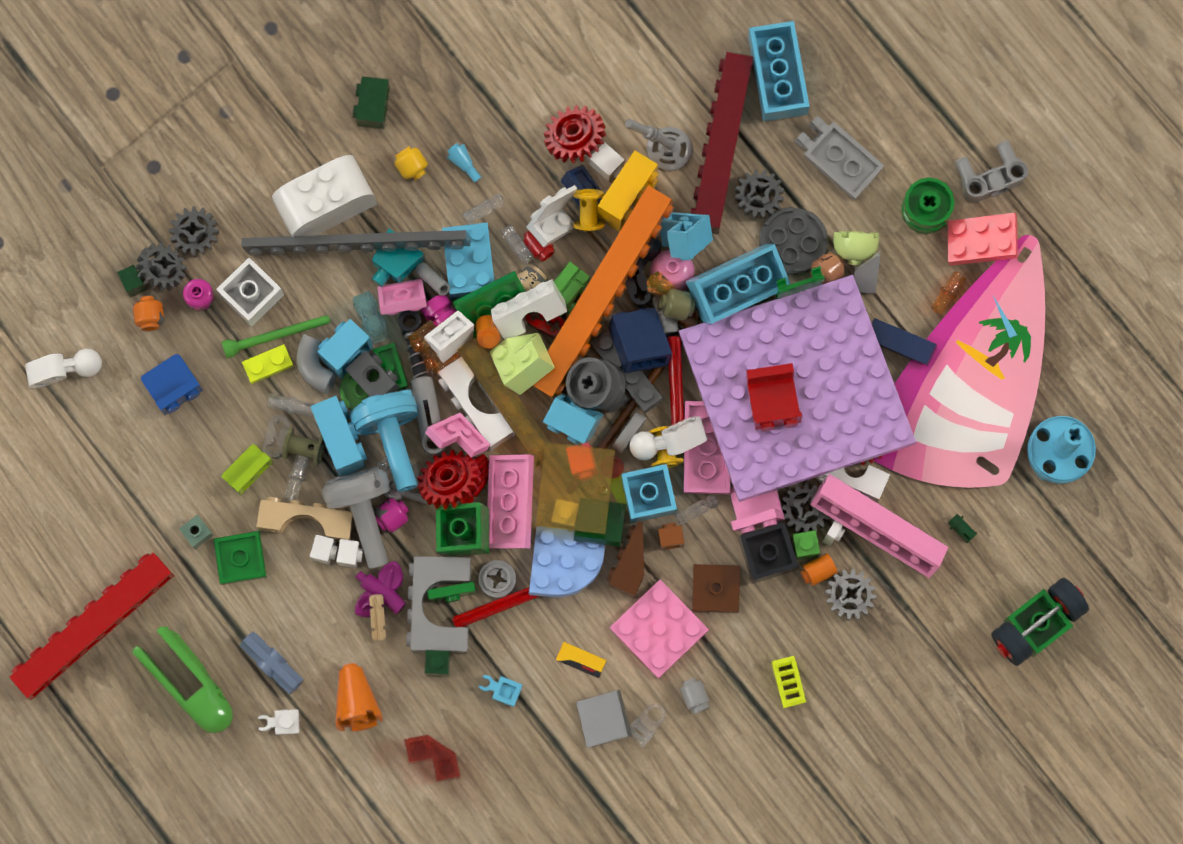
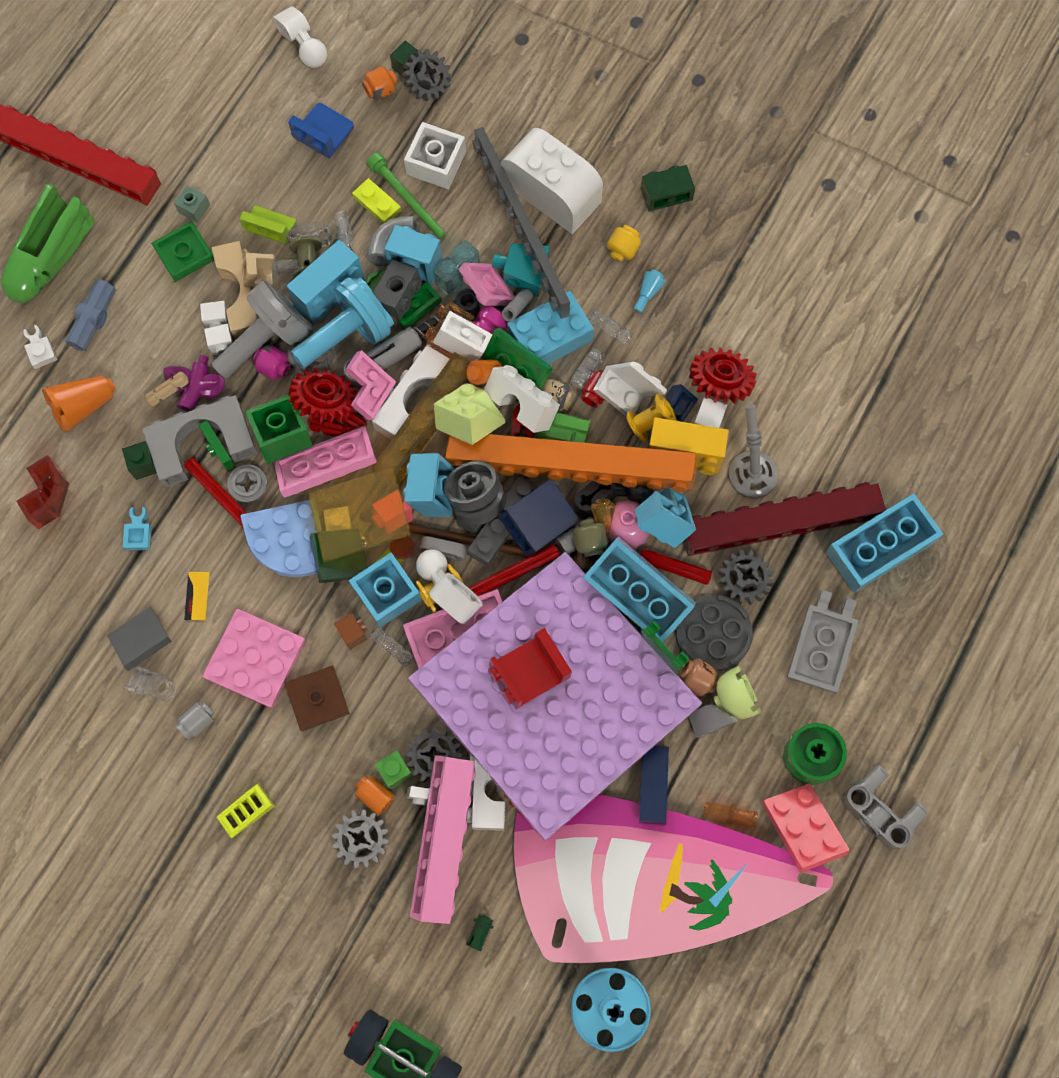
camera: 70 degrees right, 5 degrees down
dark grey gear [169,206,219,257] -> none
dark pink head [183,279,215,311] -> none
reddish brown slope [607,521,644,599] -> none
bright pink bracket [730,487,785,535] -> none
black brick [738,522,799,584] -> none
none -> tan panel [242,253,275,287]
none -> red axle [640,549,712,585]

